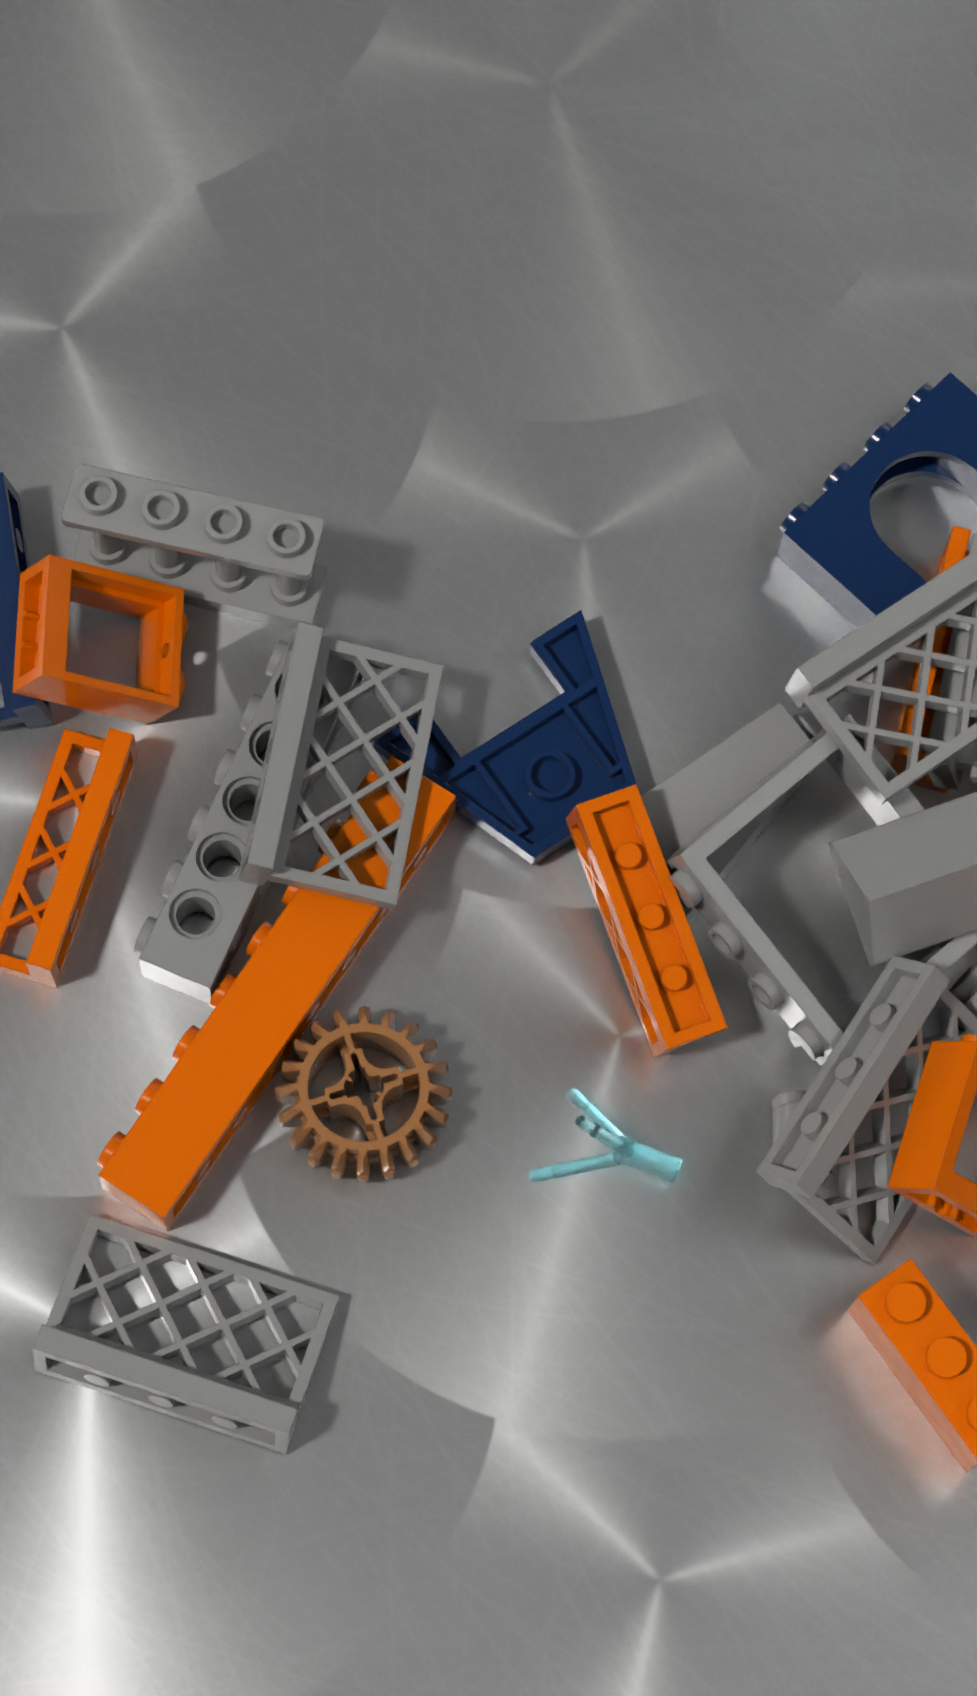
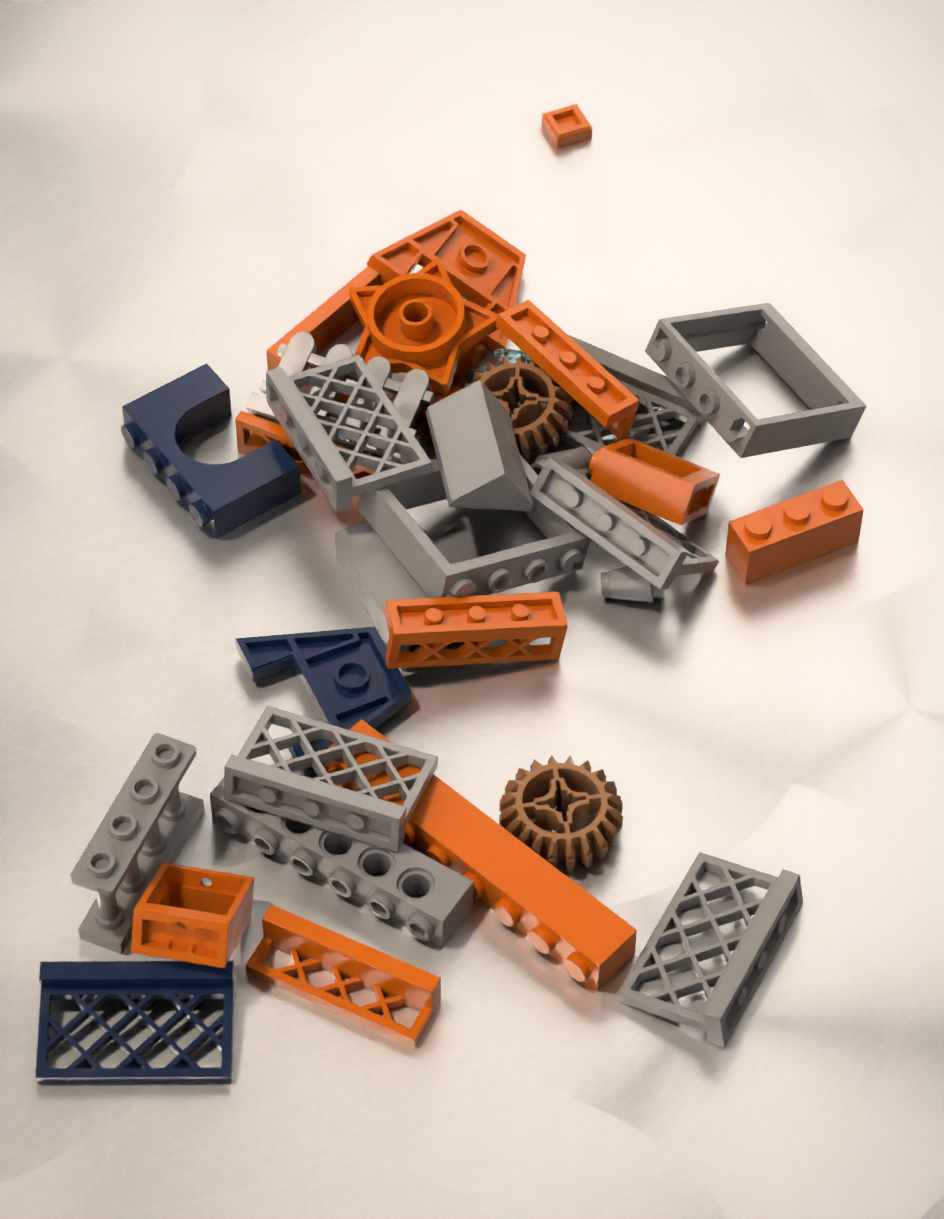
camera: 75 degrees left, 20 degrees down
clear light blue plant [529,1088,682,1183] -> none

